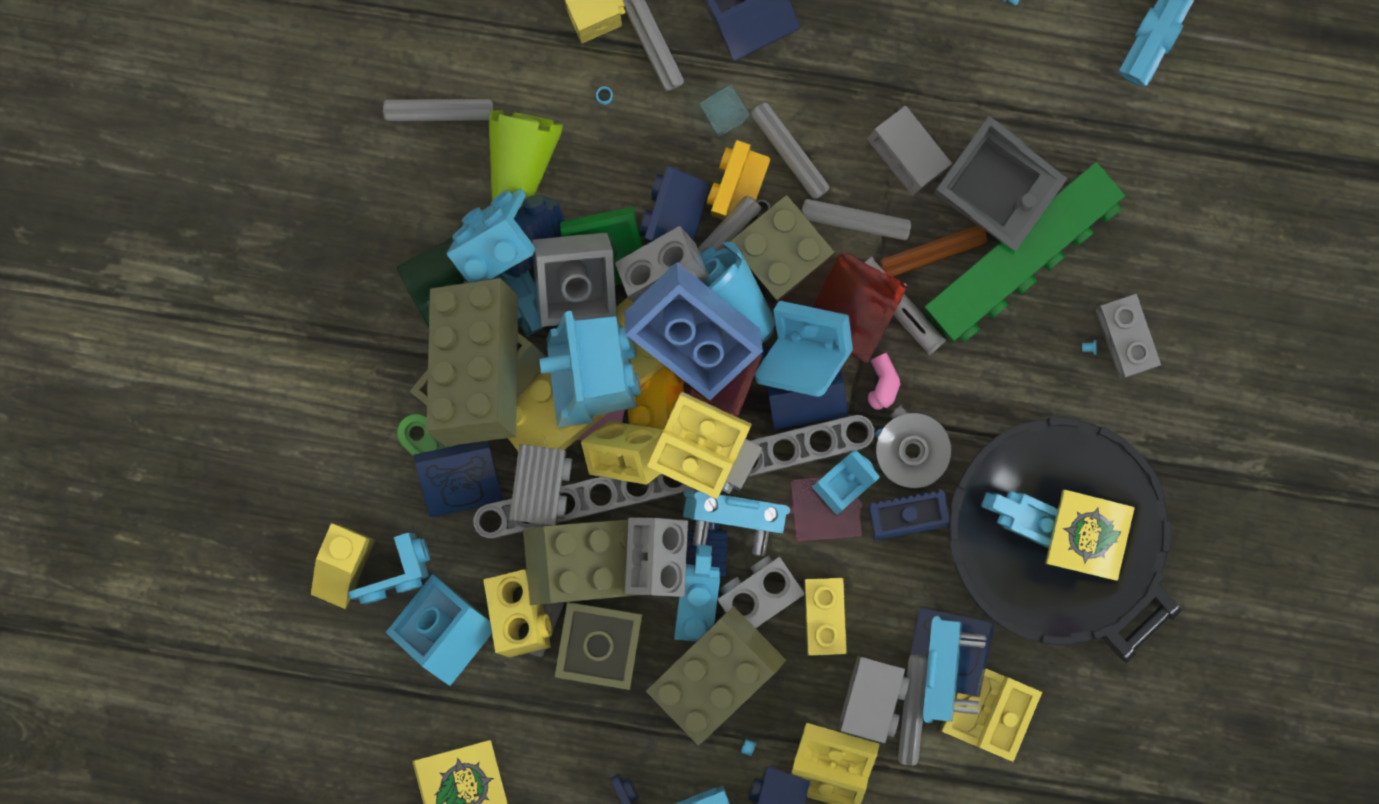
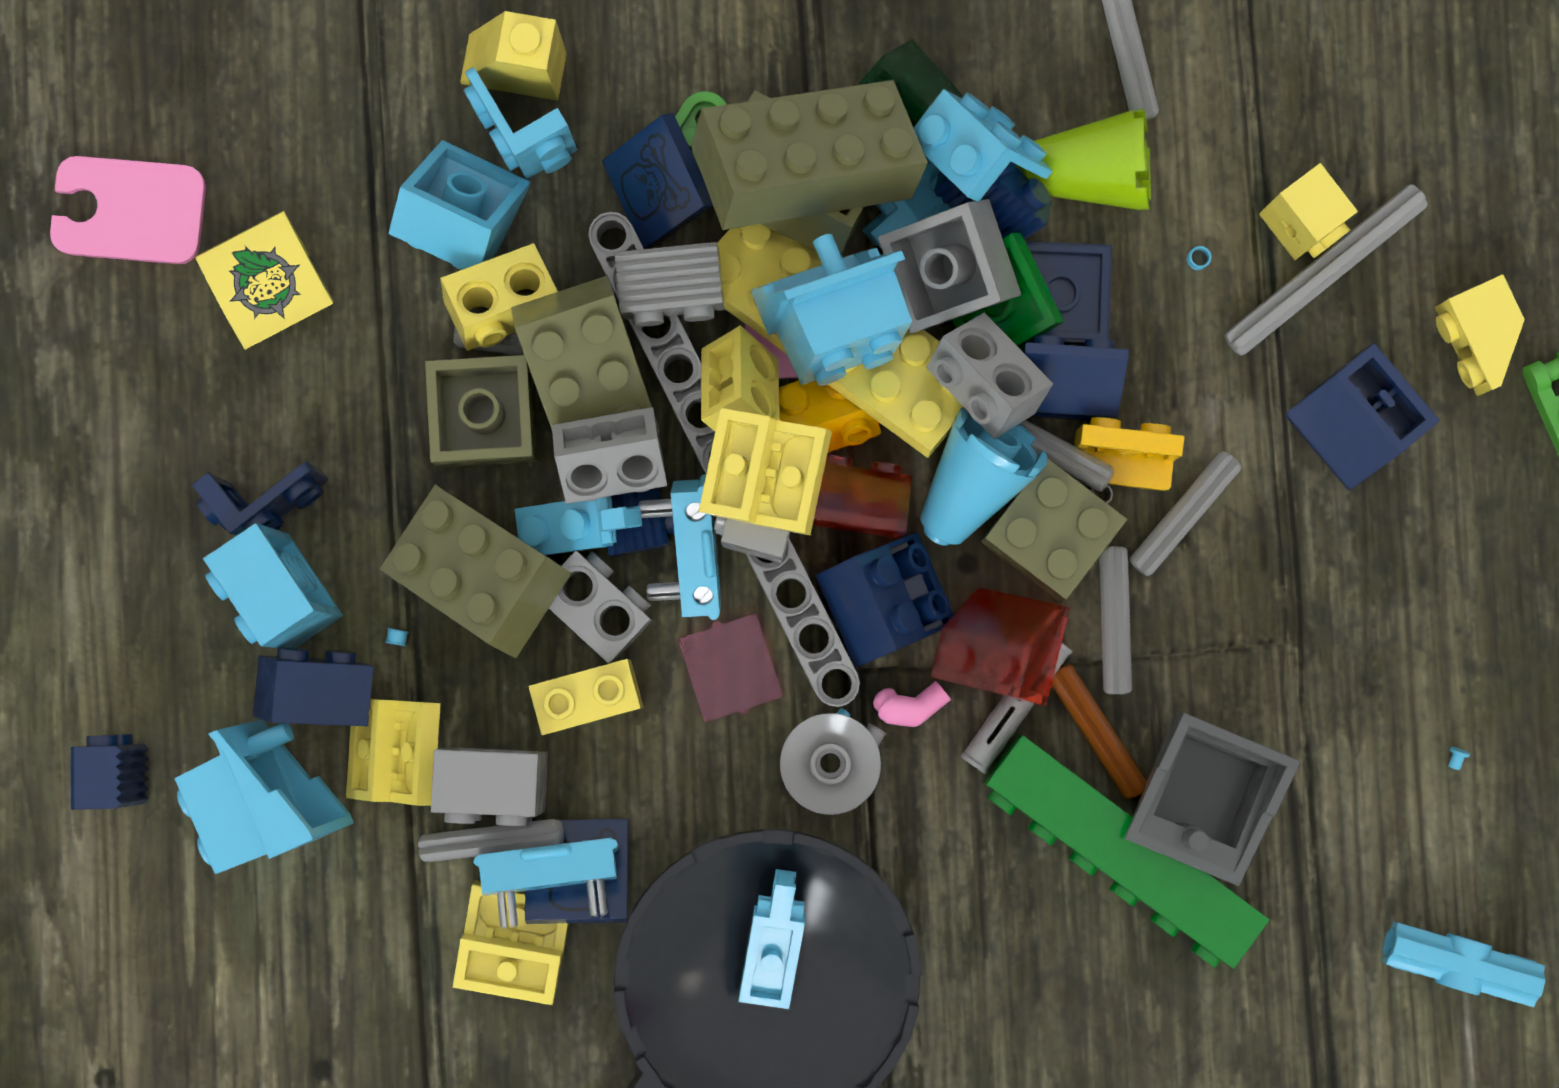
camera: 75 degrees right, 0 degrees up
medium blue brick [624,262,763,400] -> none
clear light blue plate [699,84,750,137] -> none
medium azure bracket [755,301,853,397] -> none
medium azure bracket [812,450,879,515] -> none
light grey hinge [867,105,952,196] -> none
dark blue brick [868,489,949,541] -> none
light yellow slope [1045,490,1135,581] -> none
medium azure piece [1082,340,1097,355] -> none
light grey brick [1096,294,1161,380] -> none
none -> dark blue tile [1025,241,1112,345]

